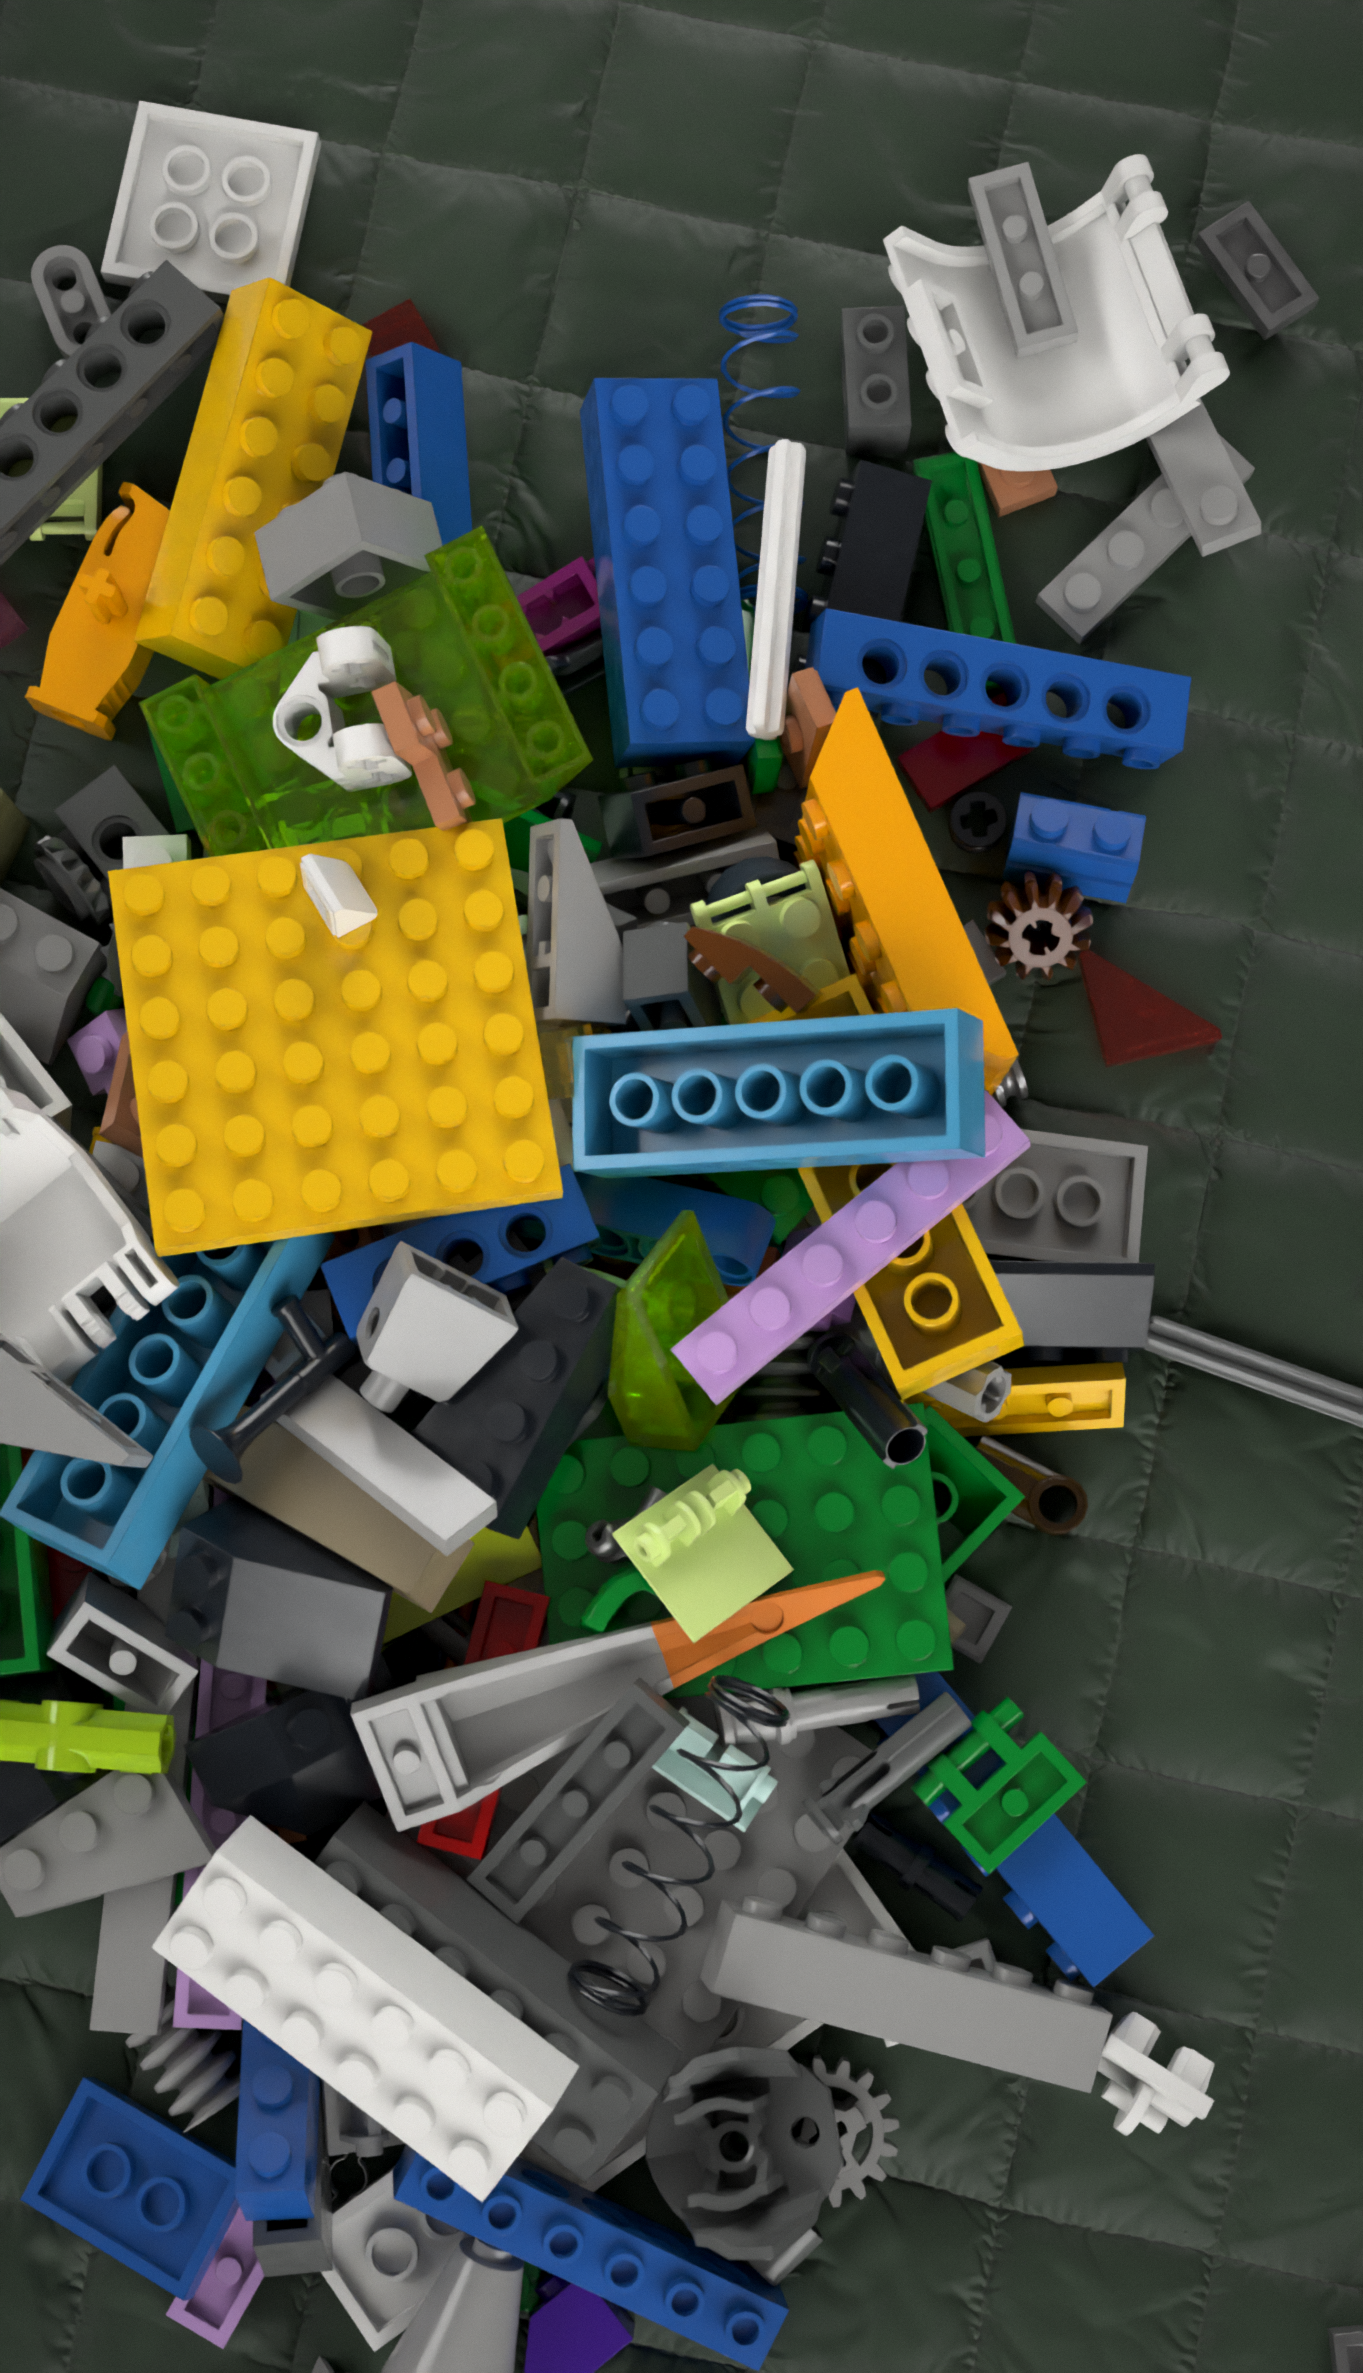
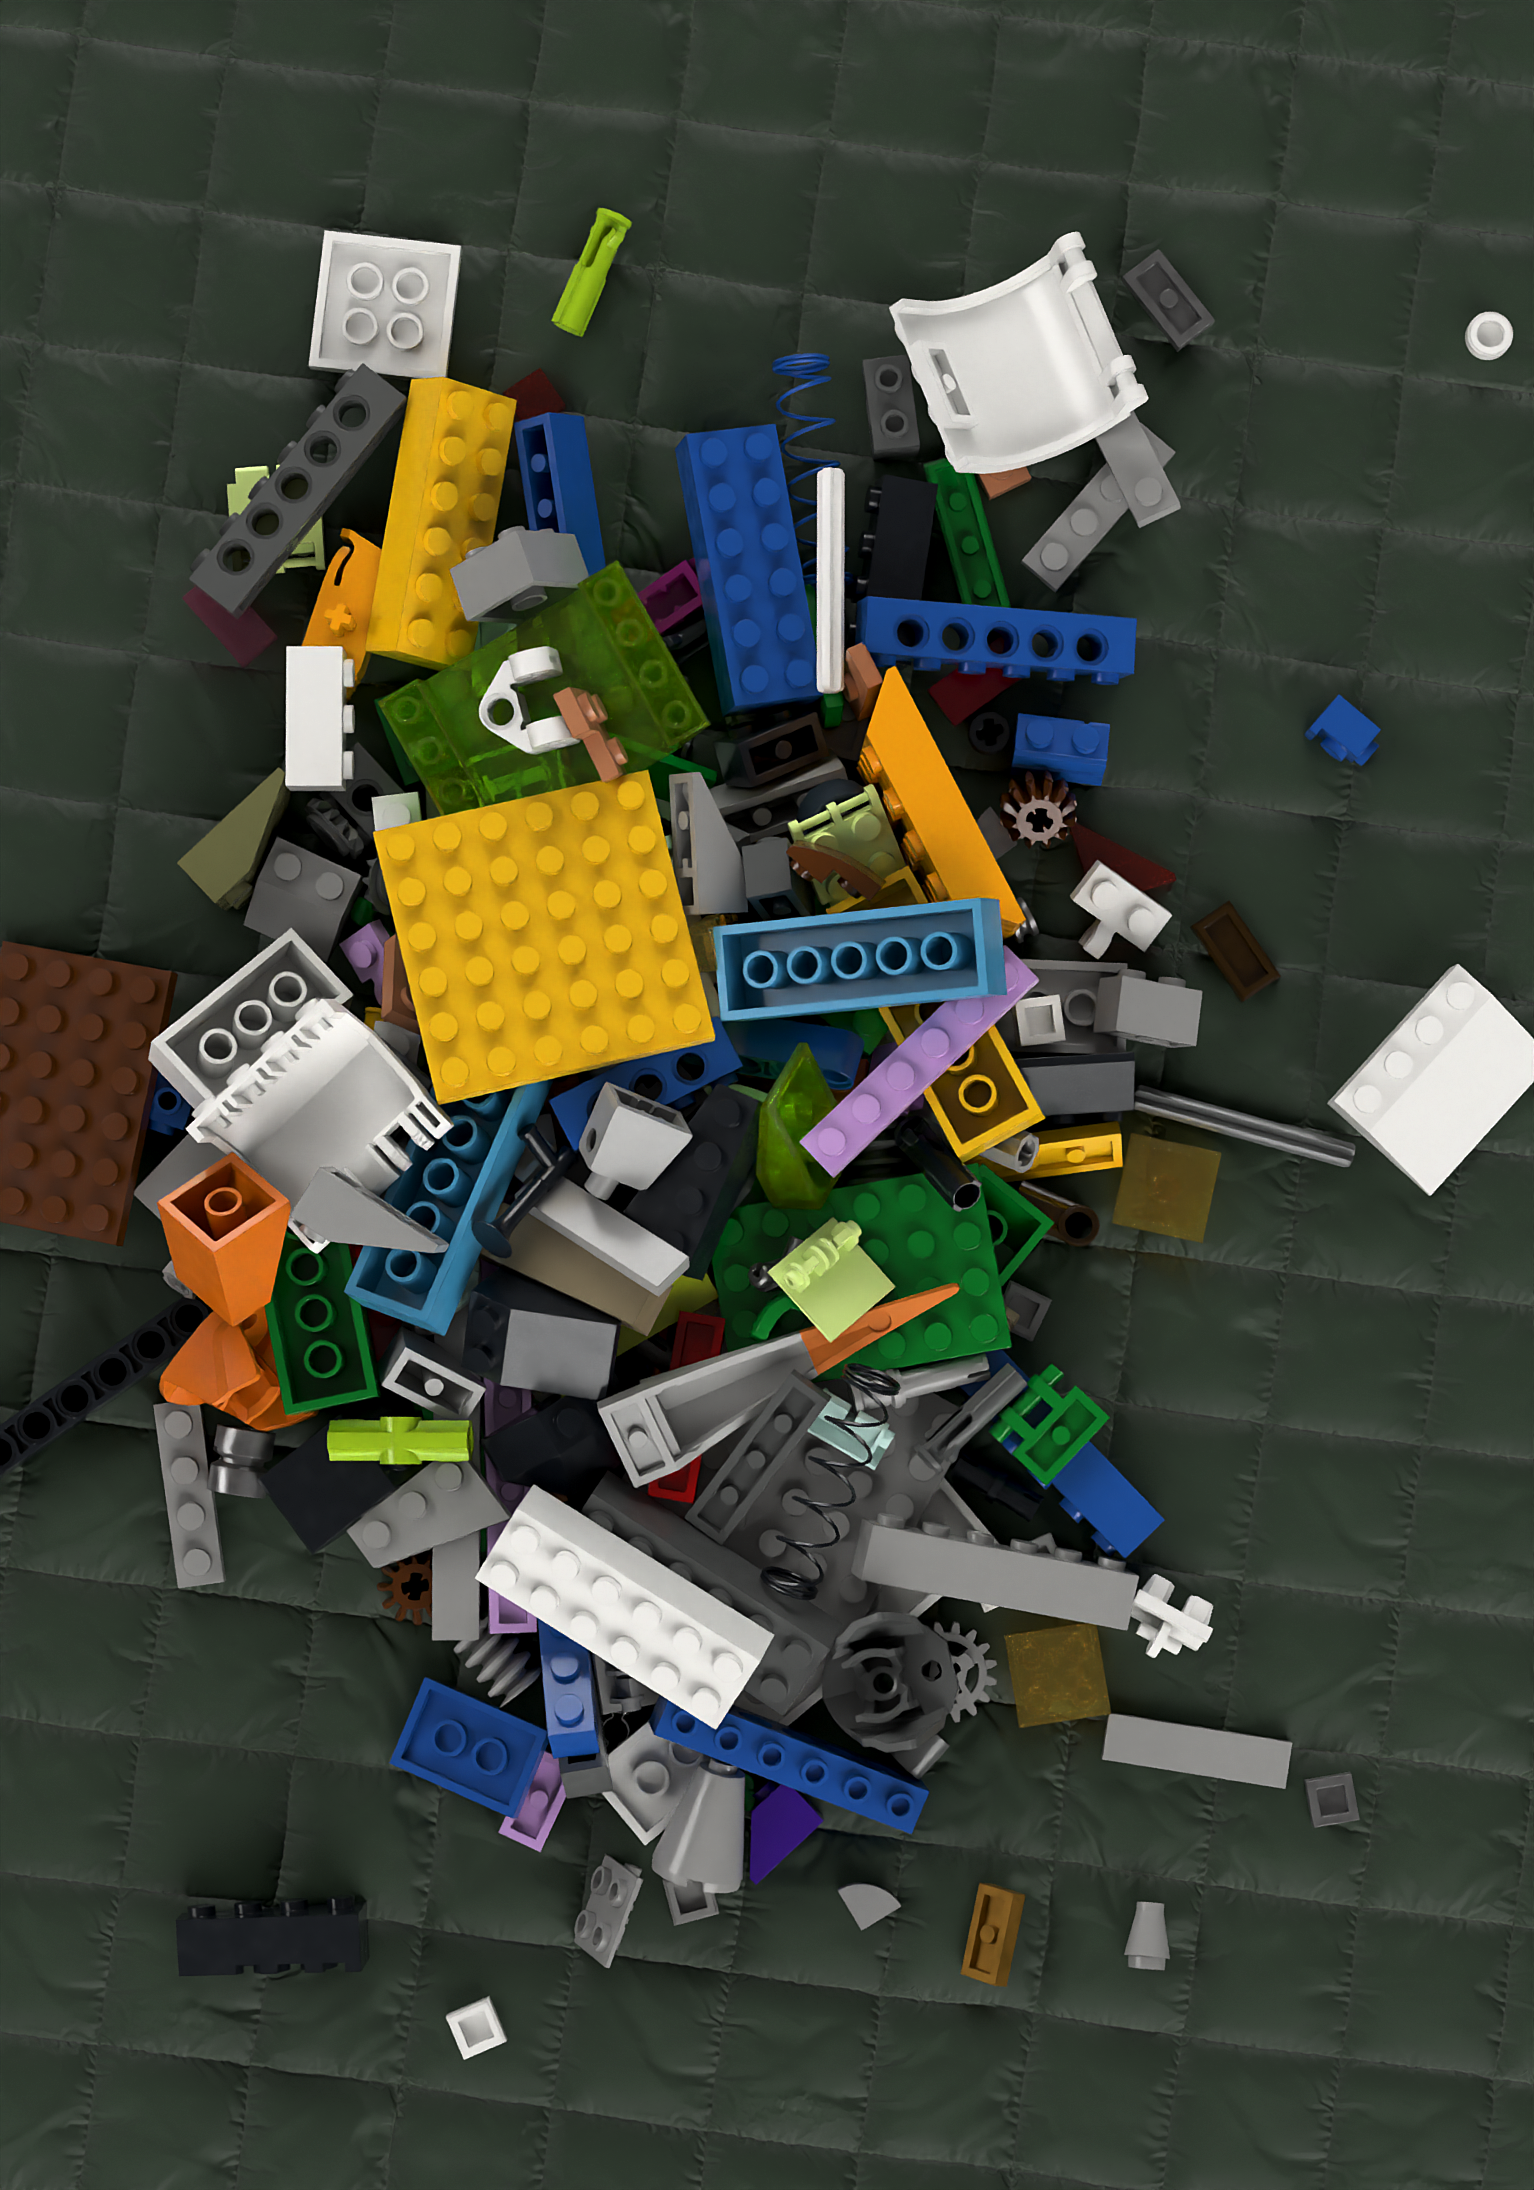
camera: 10 degrees left, 5 degrees up
light grey plate [31,245,111,359] -> none
white slope [300,854,378,938] -> none
light grey plate [968,162,1078,359] -> none
none -> white brick [285,646,355,791]
none -> reddish brown gear [377,1549,433,1625]
none -> lime piece [551,208,632,337]
none -> clear yellow tile [1004,1622,1111,1728]
none -> white plate [1011,994,1066,1047]
none -> white plate [1070,859,1172,959]
none -> light grey brick [1093,969,1203,1048]
none -> light grey tile [1101,1712,1292,1789]
none -> clear yellow plate [1111,1133,1222,1243]
none -> dark brown tile [1190,900,1281,1003]

